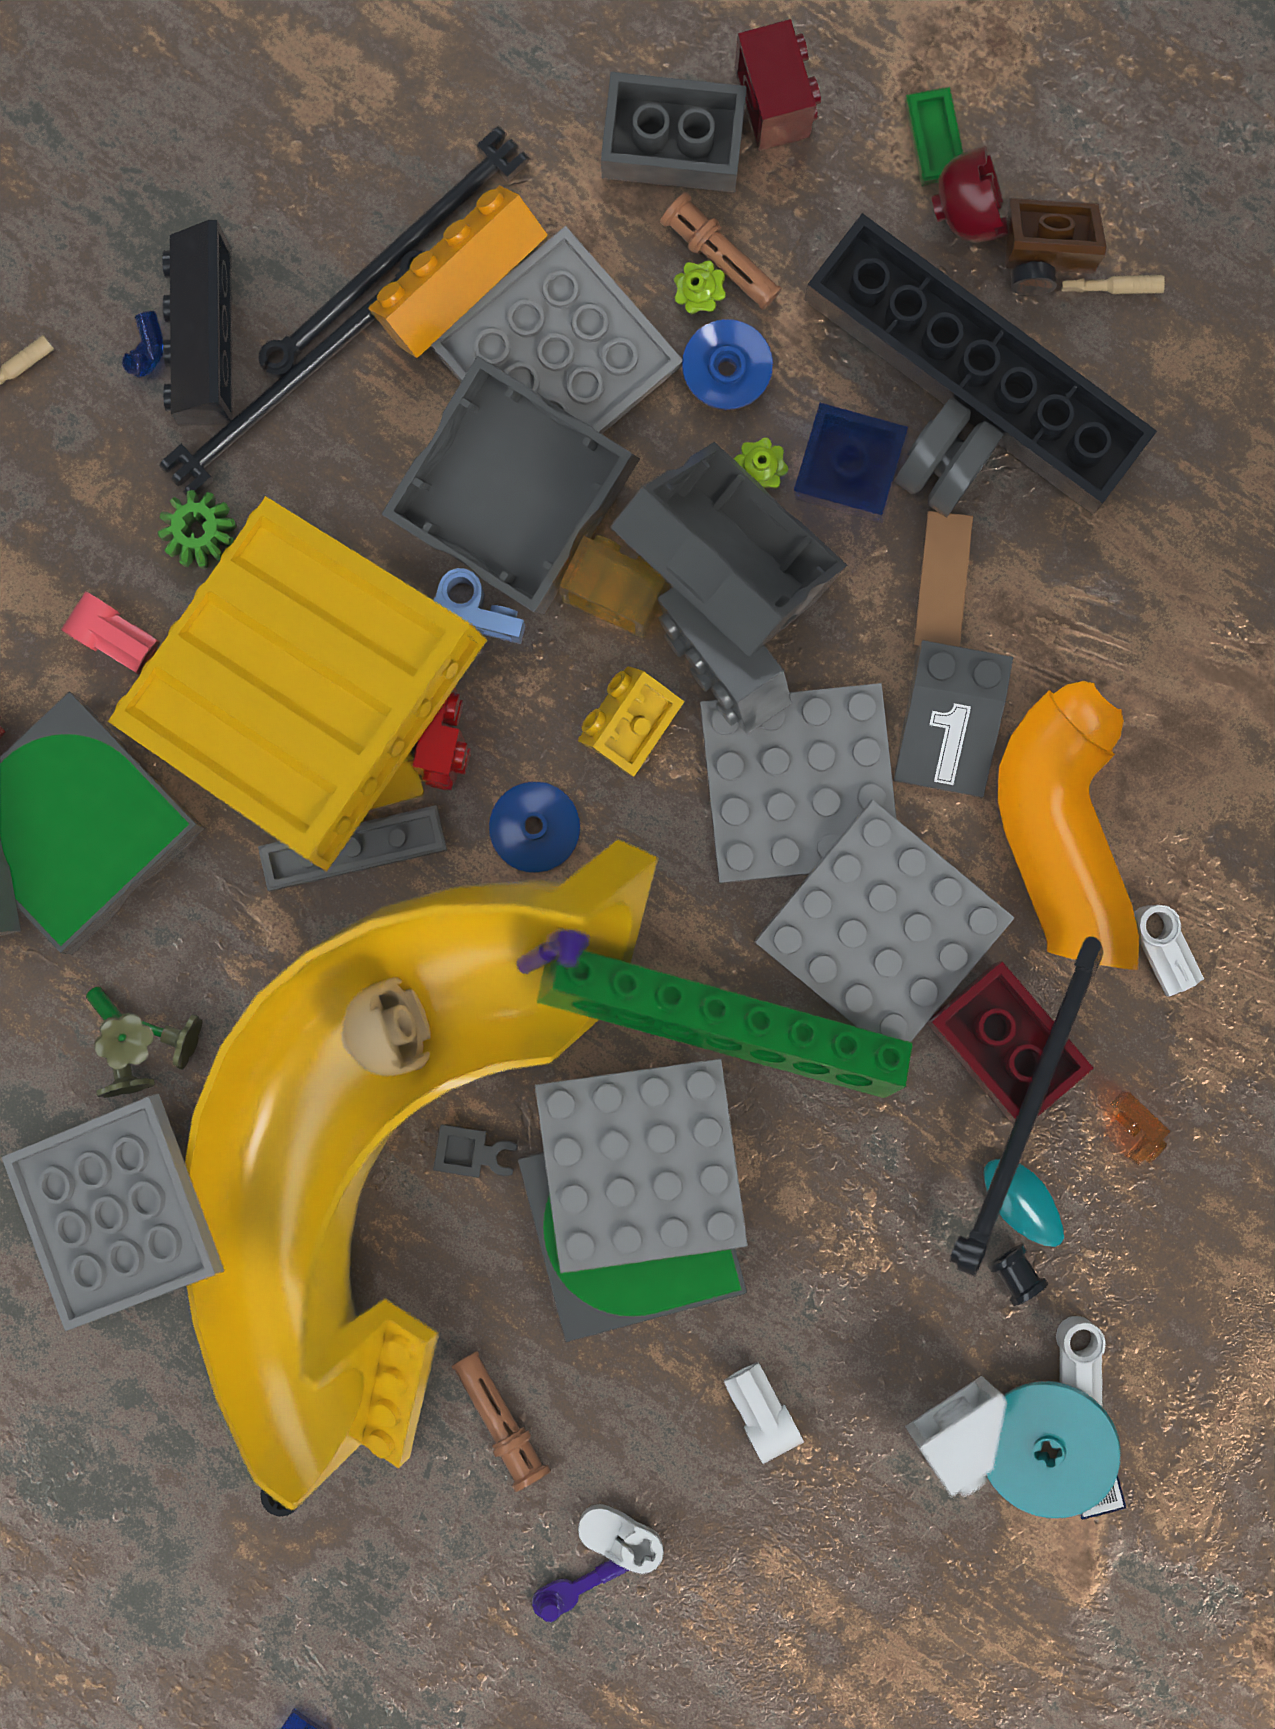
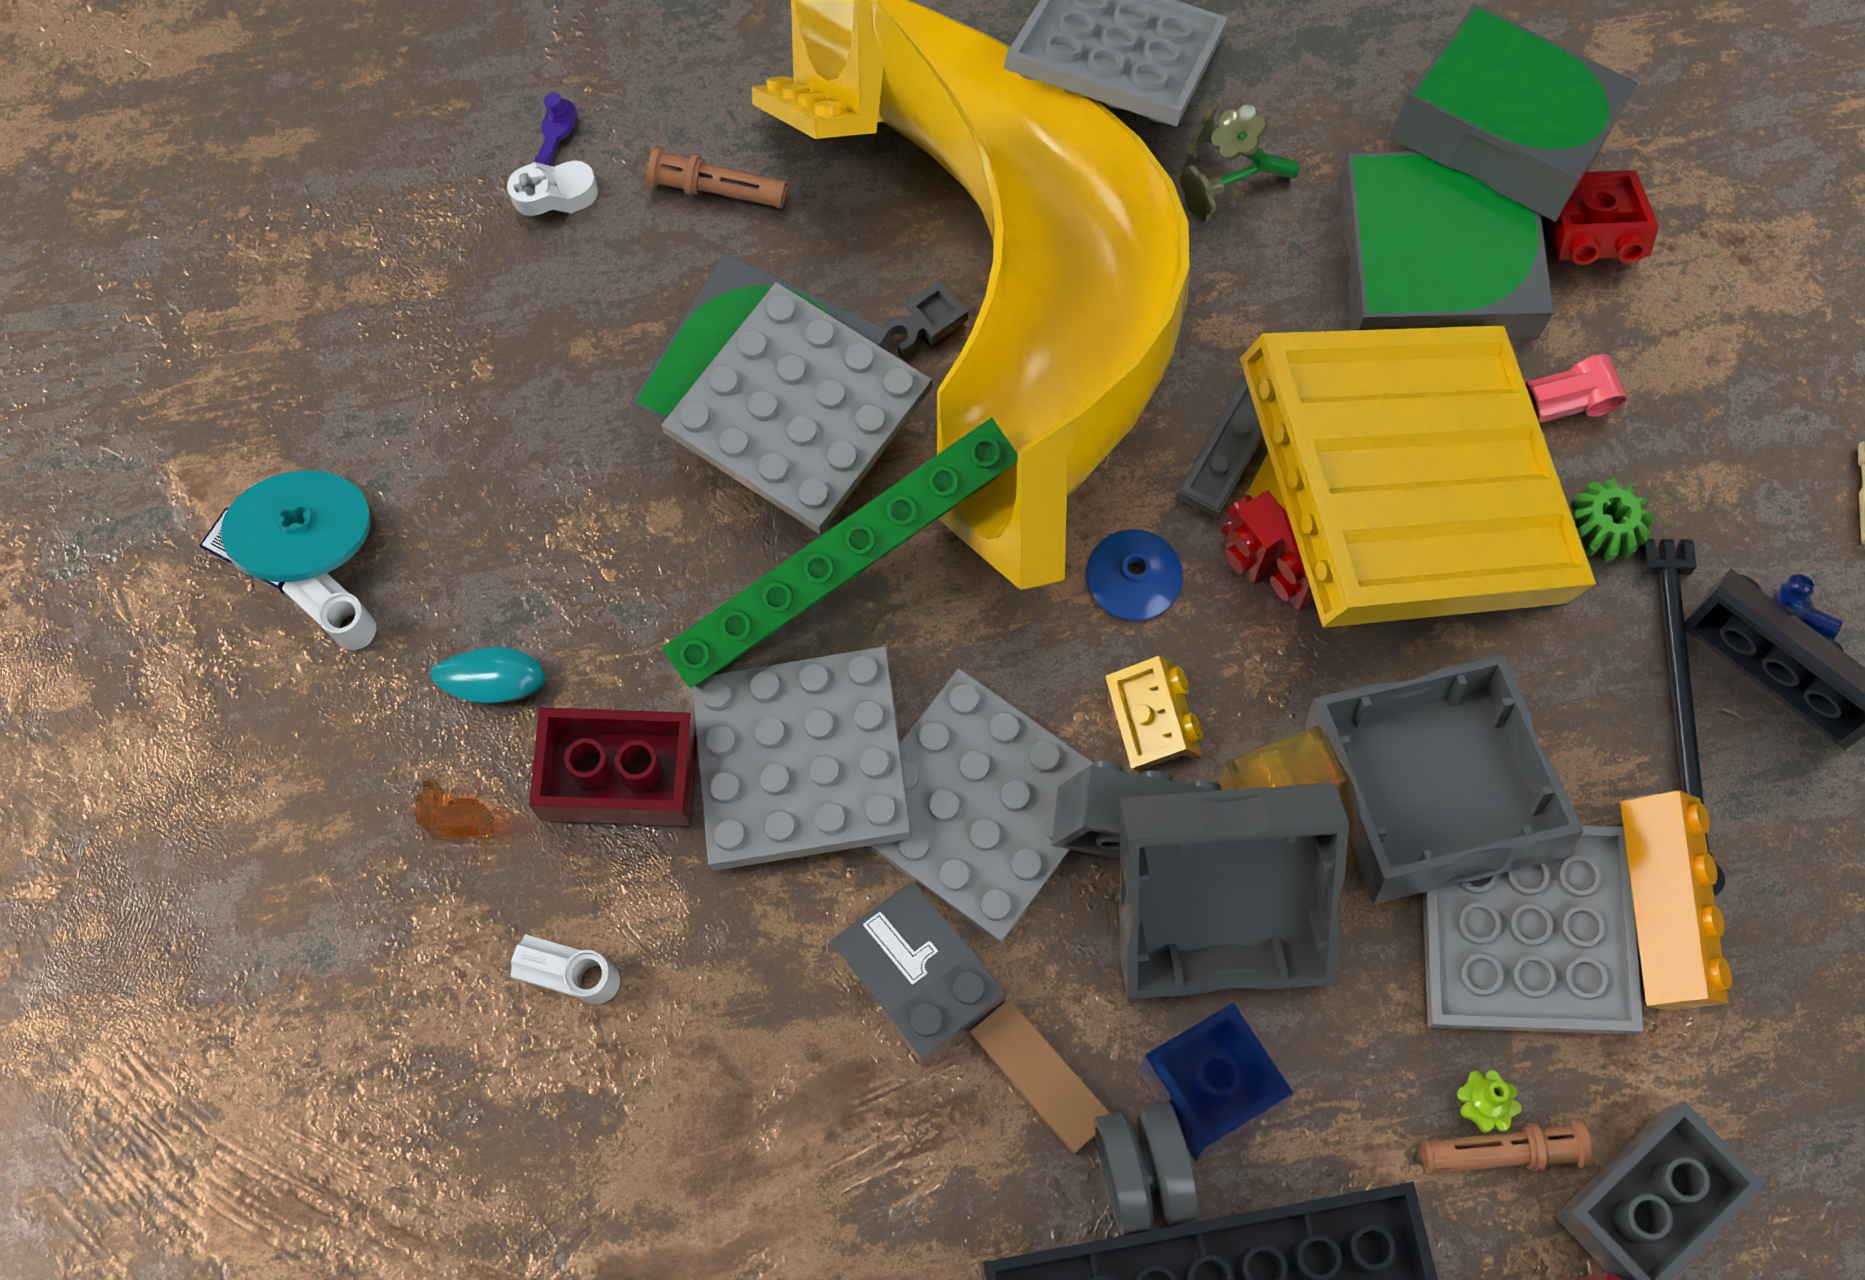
camera: 135 degrees right, 15 degrees down
black hinge [259,126,531,379] -> none
tan cylinder [341,978,430,1076] -> none
light blue plate [434,568,525,644] -> none
dark purple piece [517,930,589,974] -> none
blue dish [682,319,773,410] -> none
white piece [724,1362,804,1464] -> none
lime plant [734,437,789,489] -> none
white slope [905,1376,1006,1496] -> none
black hinge [950,937,1104,1277] -> none
black bush [988,1244,1049,1306] -> none
light orange animal [998,681,1139,970] -> none

